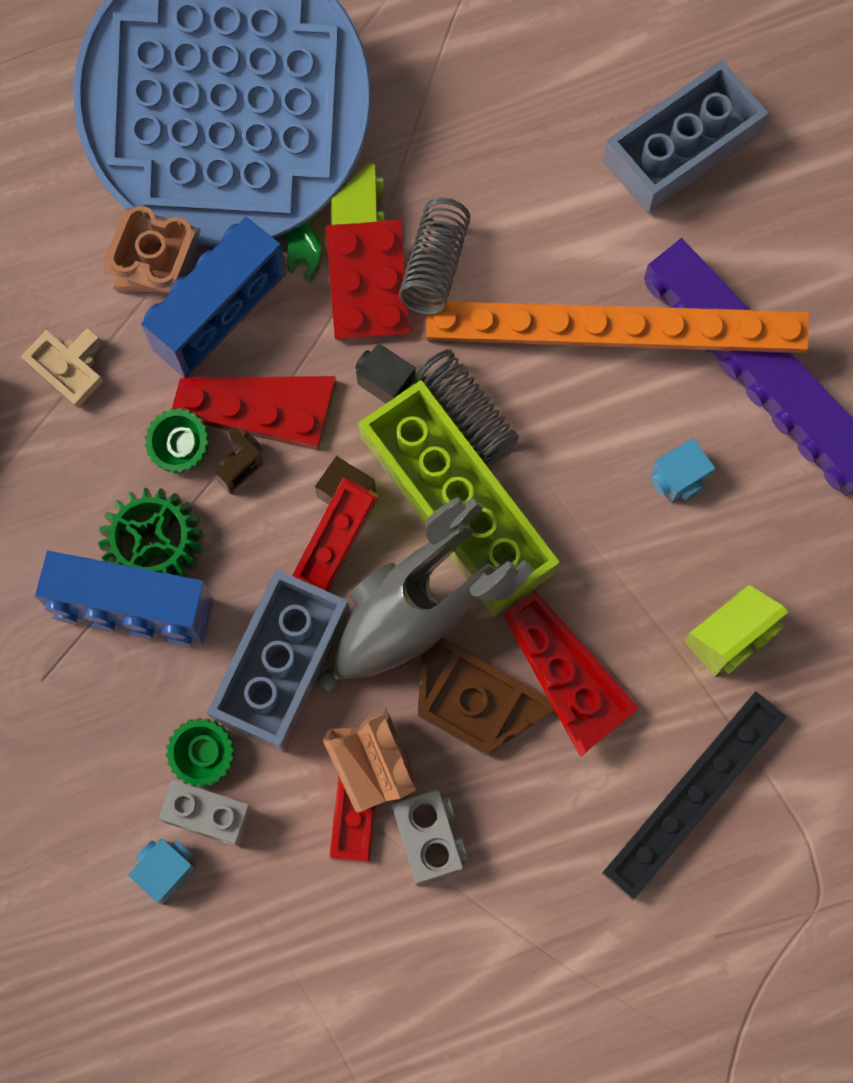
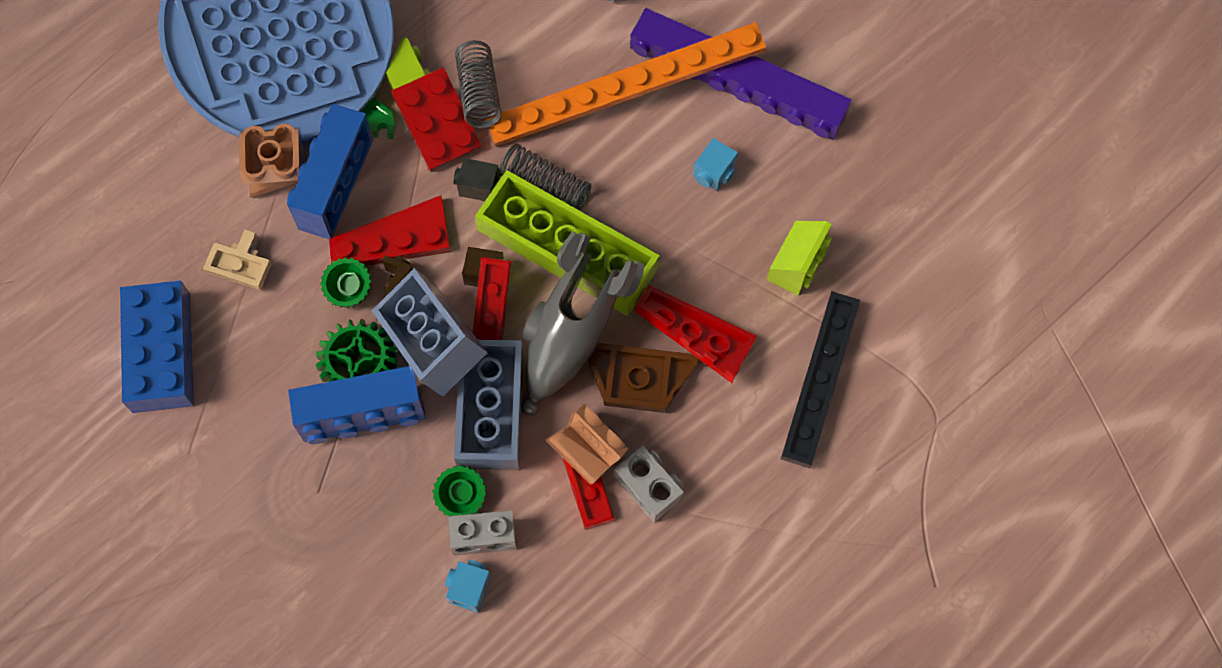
camera: 25 degrees left, 5 degrees down
none -> sand blue brick [372,268,487,397]

